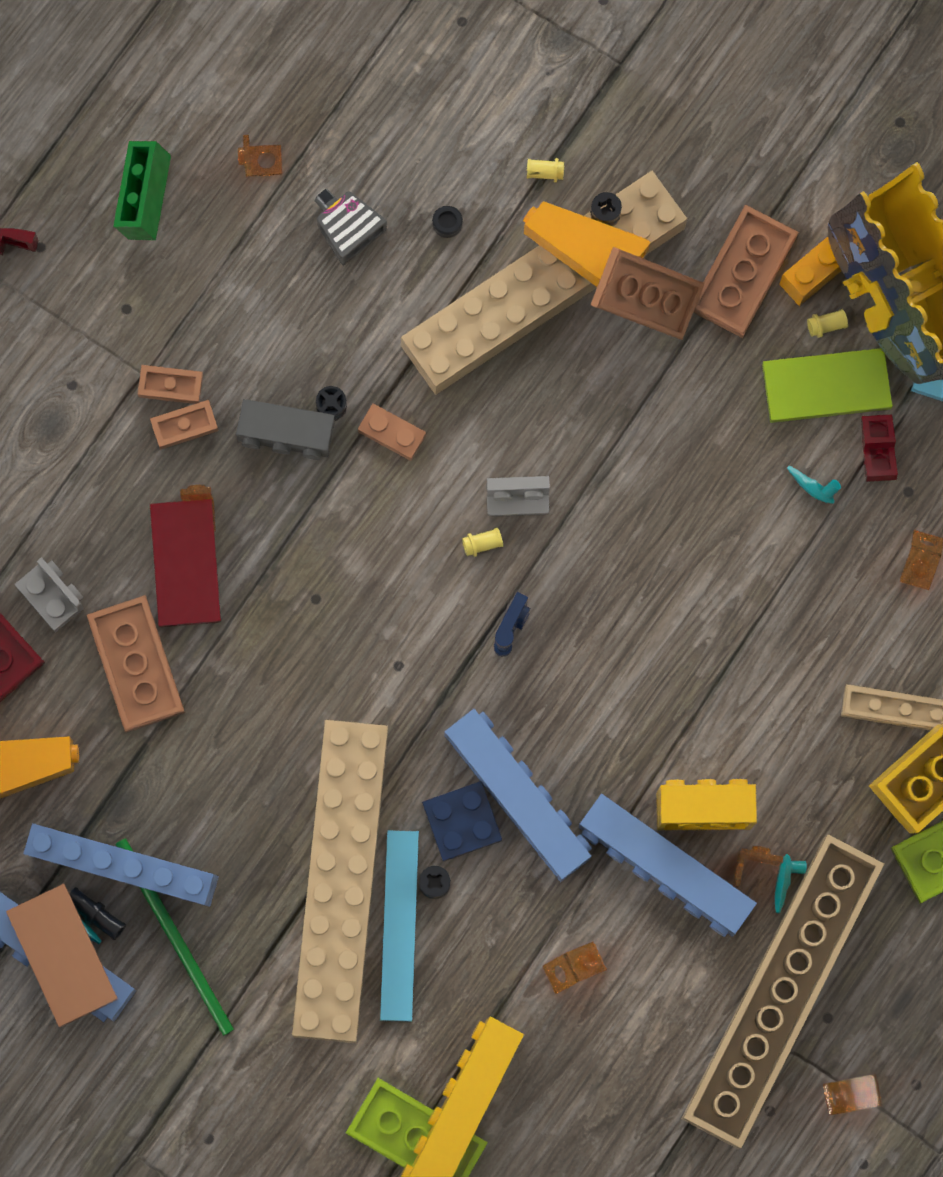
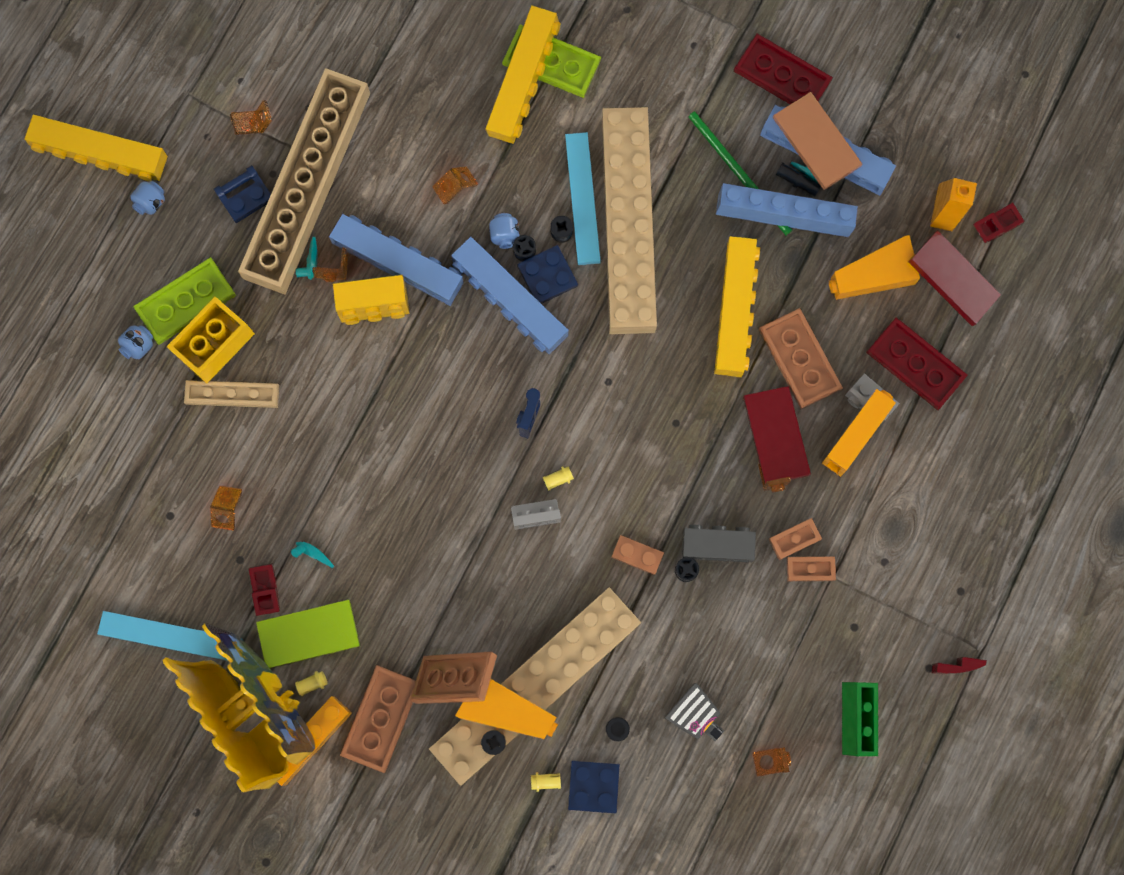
camera: 175 degrees right, 0 degrees up
none -> dark blue plate [213,165,271,223]
none -> medium blue head [489,213,520,249]
none -> black wheel [513,235,536,262]
none -> dark blue plate [568,761,620,814]
none -> yellow brick [714,236,760,377]
none -> dark red tile [734,33,833,105]
none -> light orange slope [822,389,896,477]

